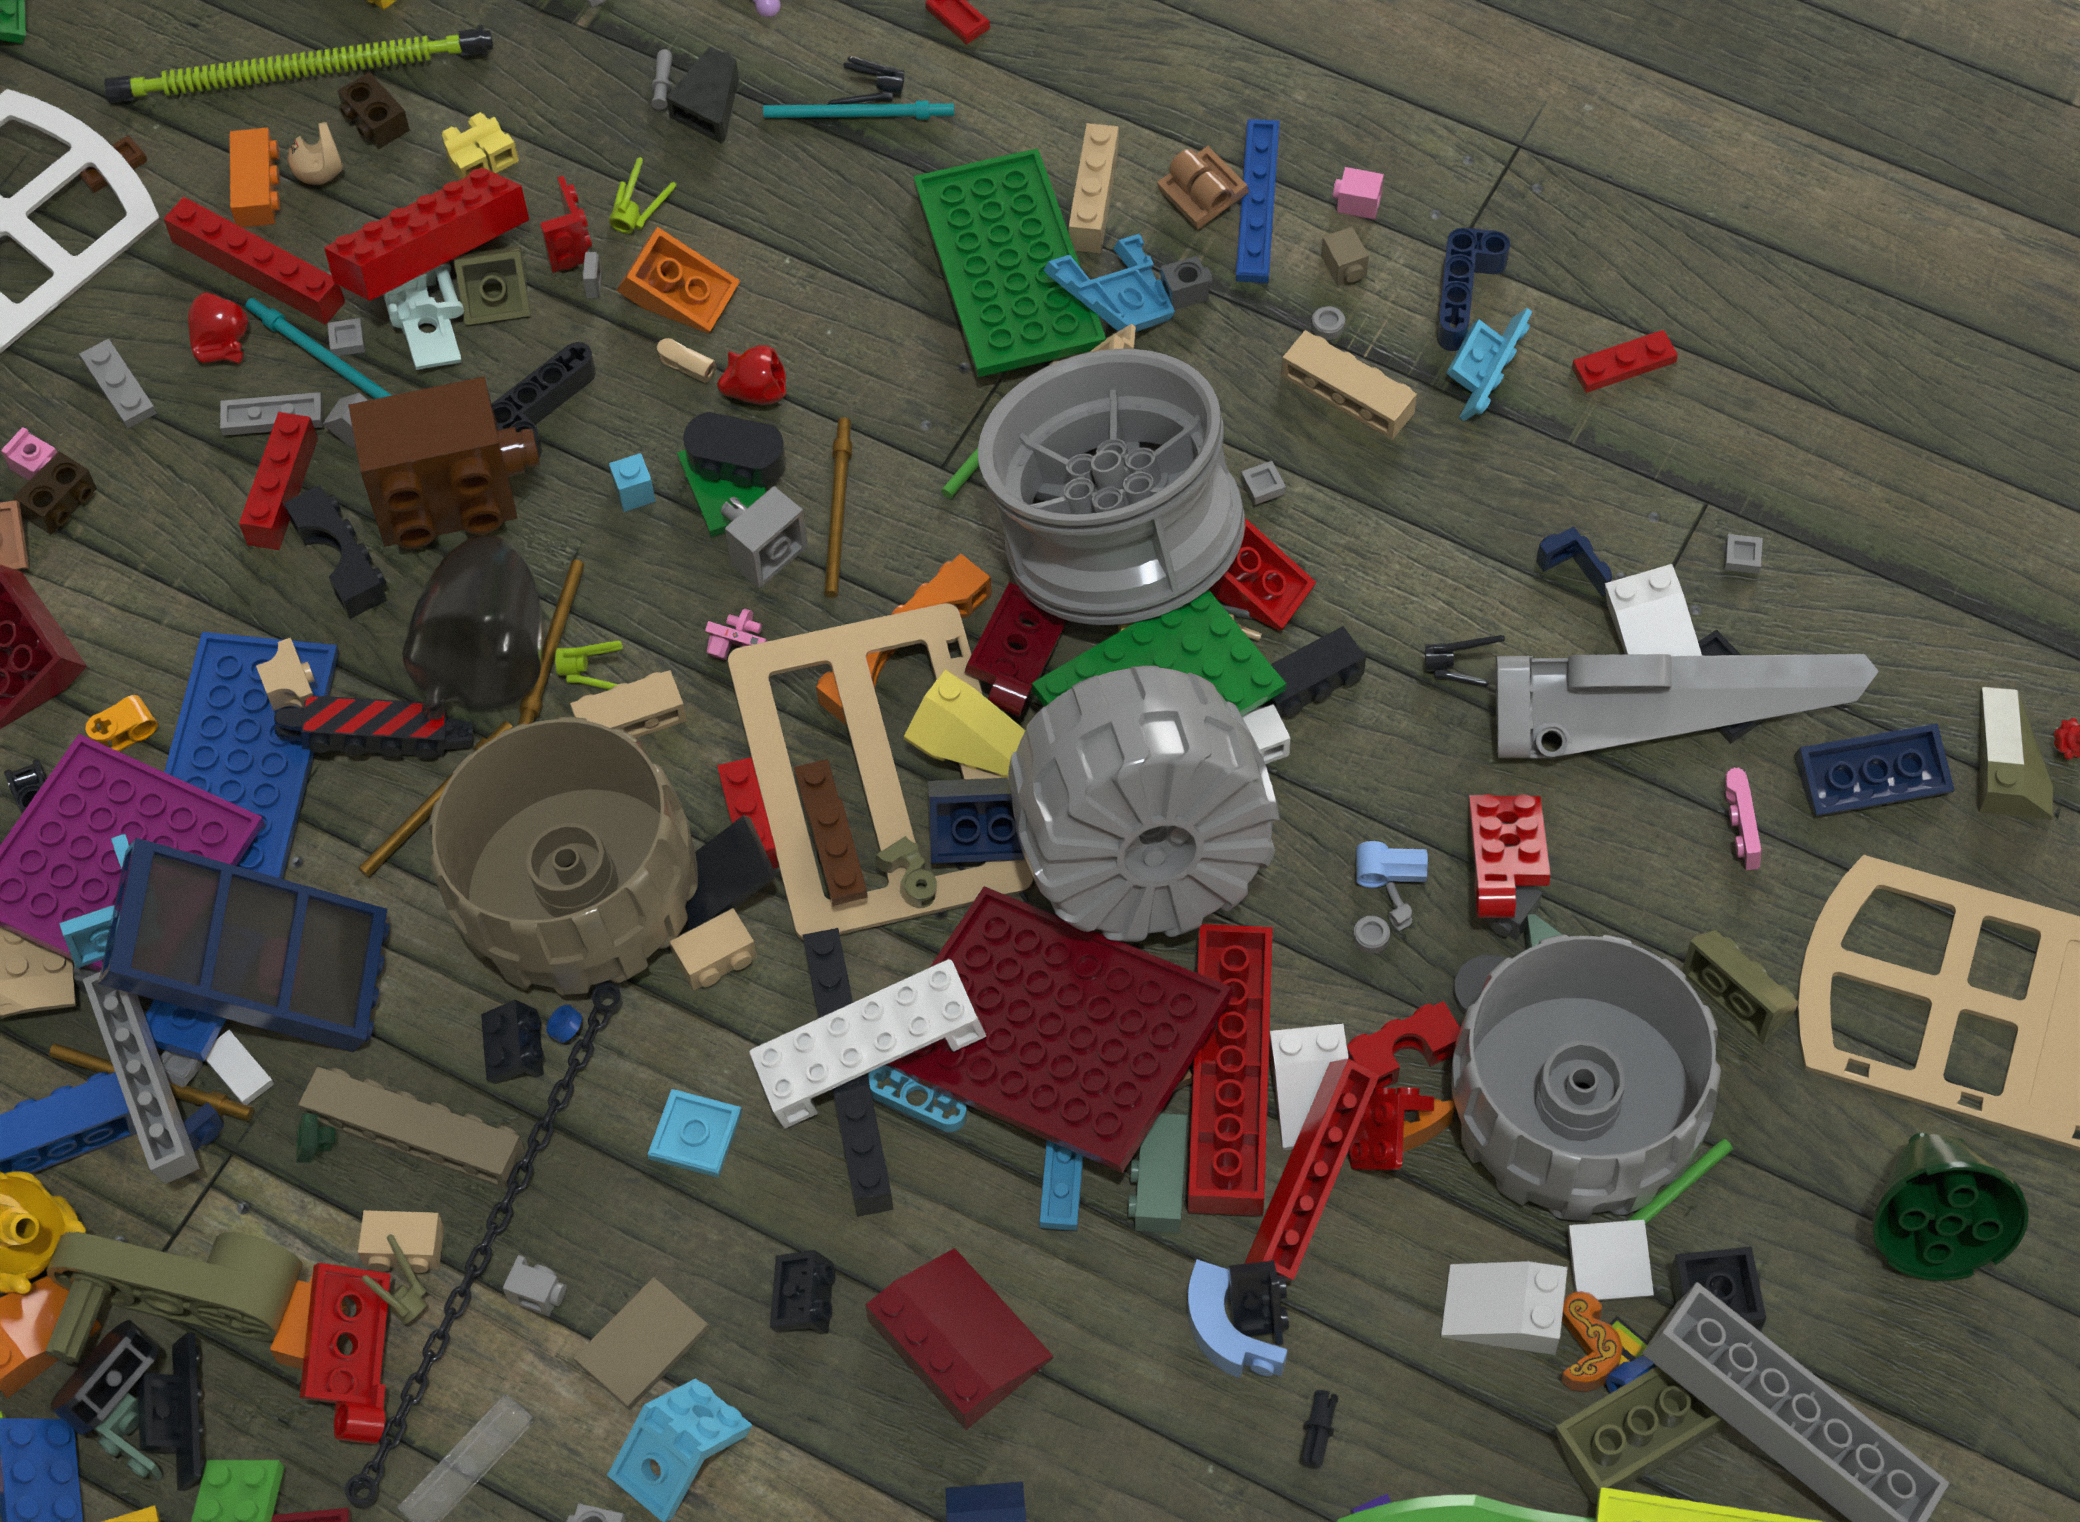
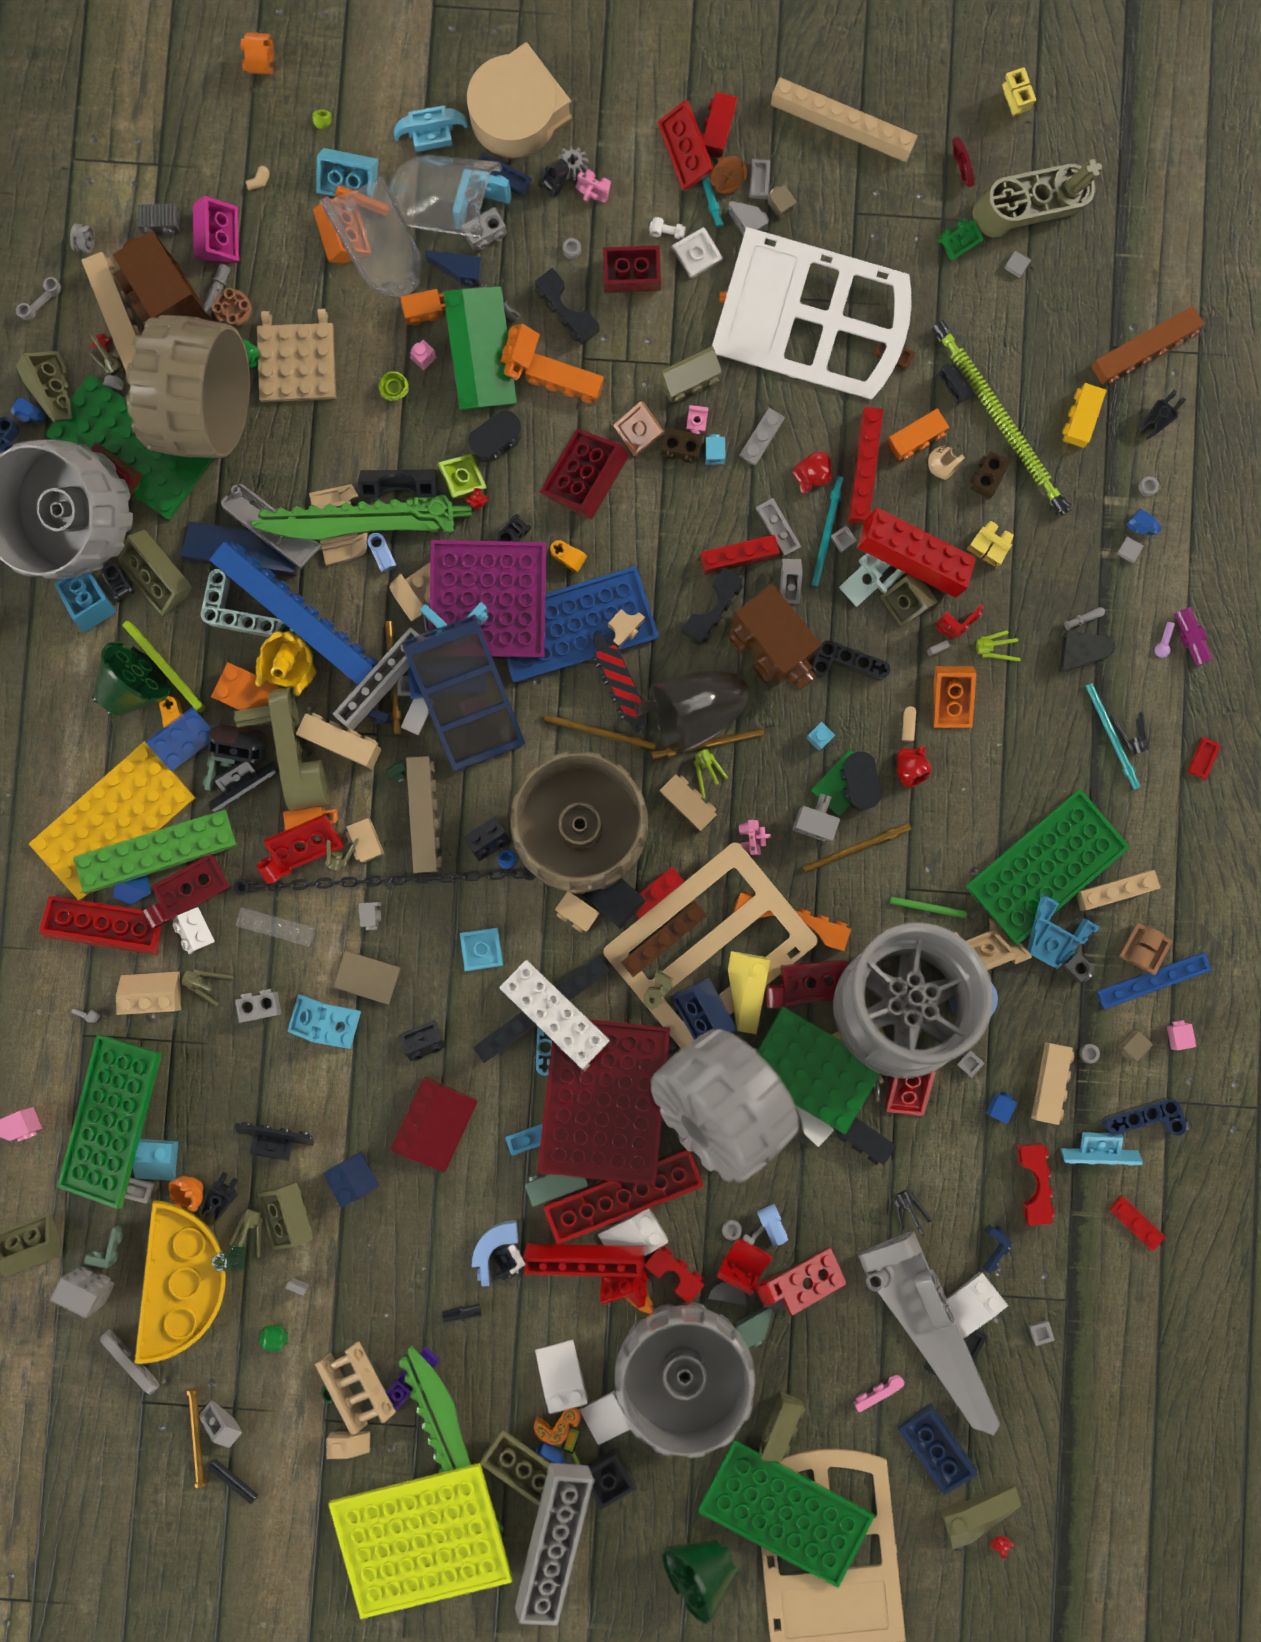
camera: 60 degrees right, 25 degrees up
none -> tan brick [296,712,382,770]
none -> green plate [698,1438,875,1588]
none -> medium azure brick [705,434,725,465]
none -> red bracket [716,1238,772,1296]
none -> black bracket [938,363,974,405]
none -> blue brick [986,1091,1017,1124]
none -> red arch [1017,1142,1055,1226]

